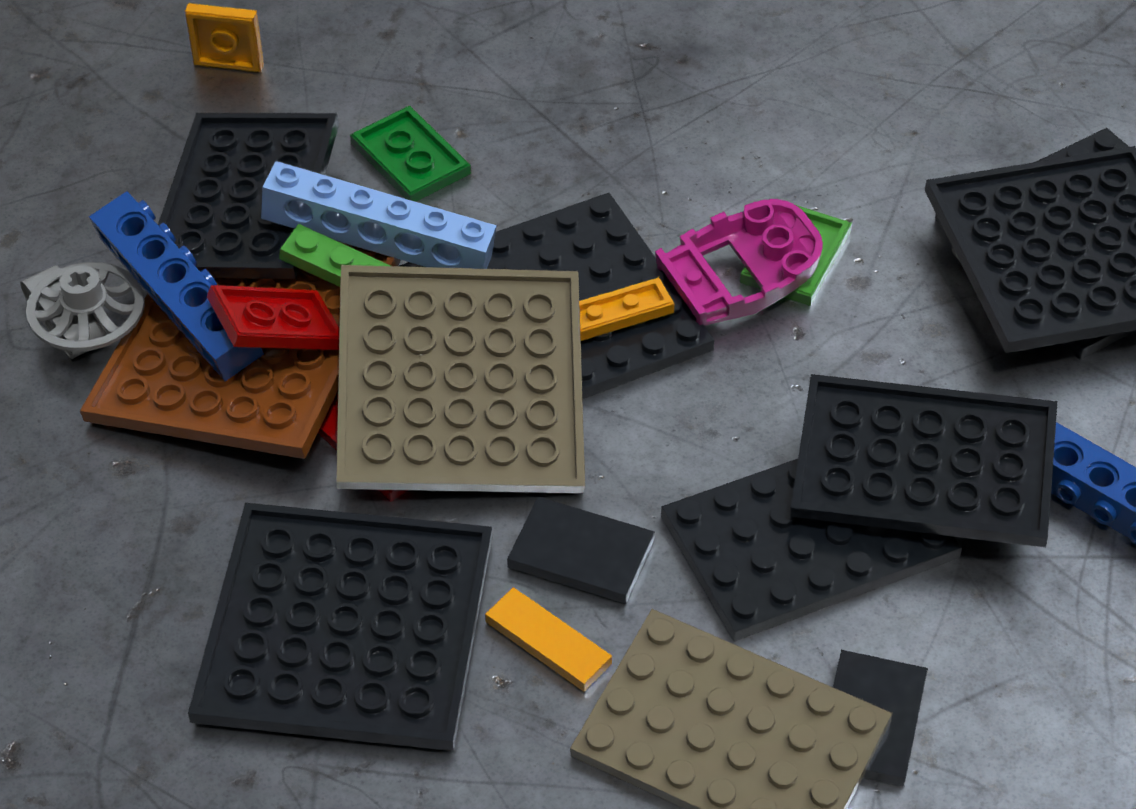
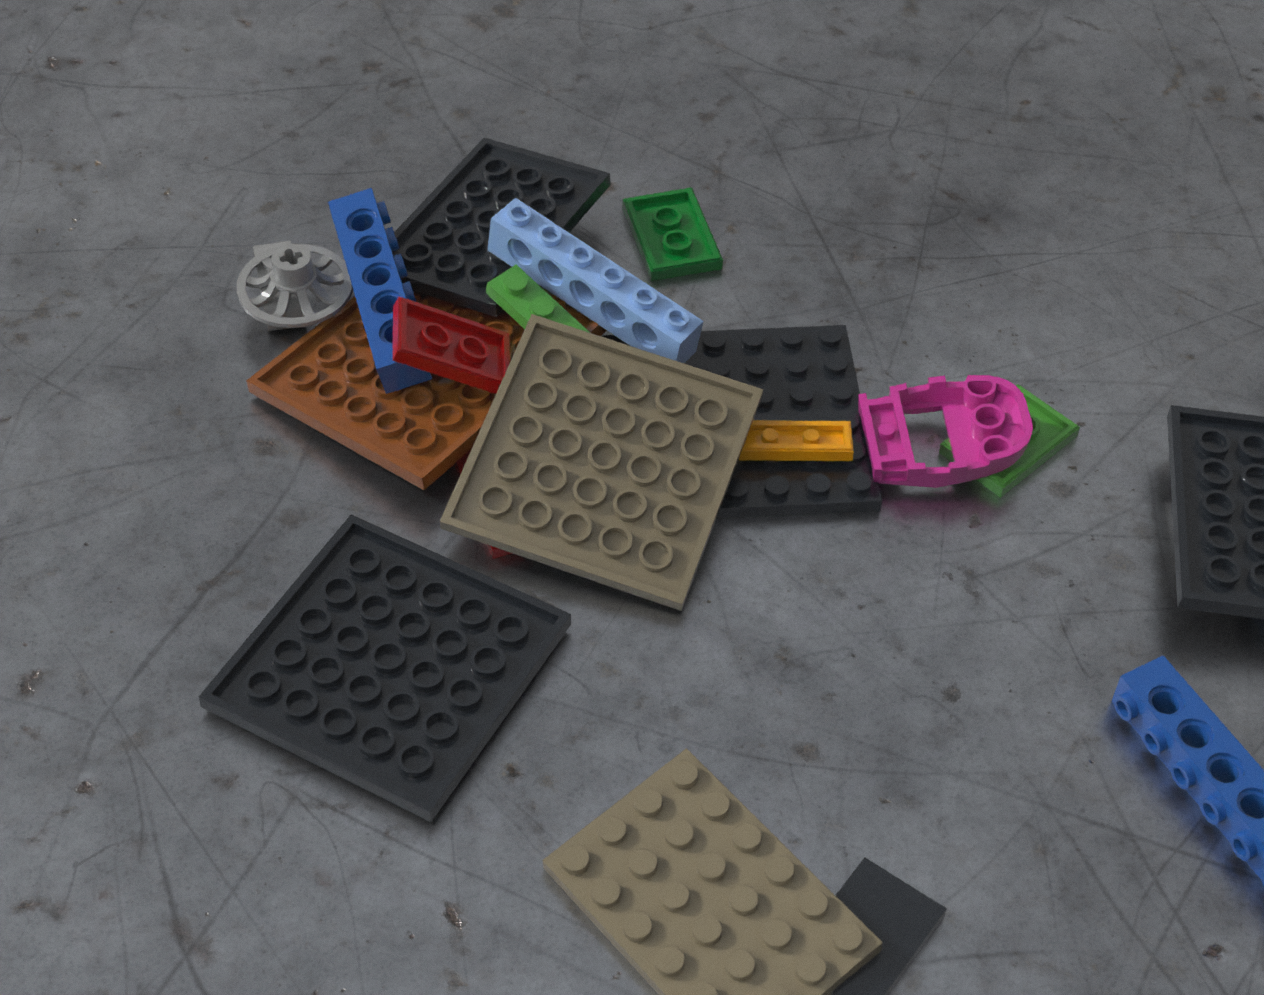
camera: 20 degrees right, 0 degrees up
light orange tile [185,3,264,72] -> none
light orange tile [485,587,612,692] -> none
black tile [507,497,655,604] -> none
black plate [661,459,962,642] -> none
black plate [790,374,1058,547] -> none

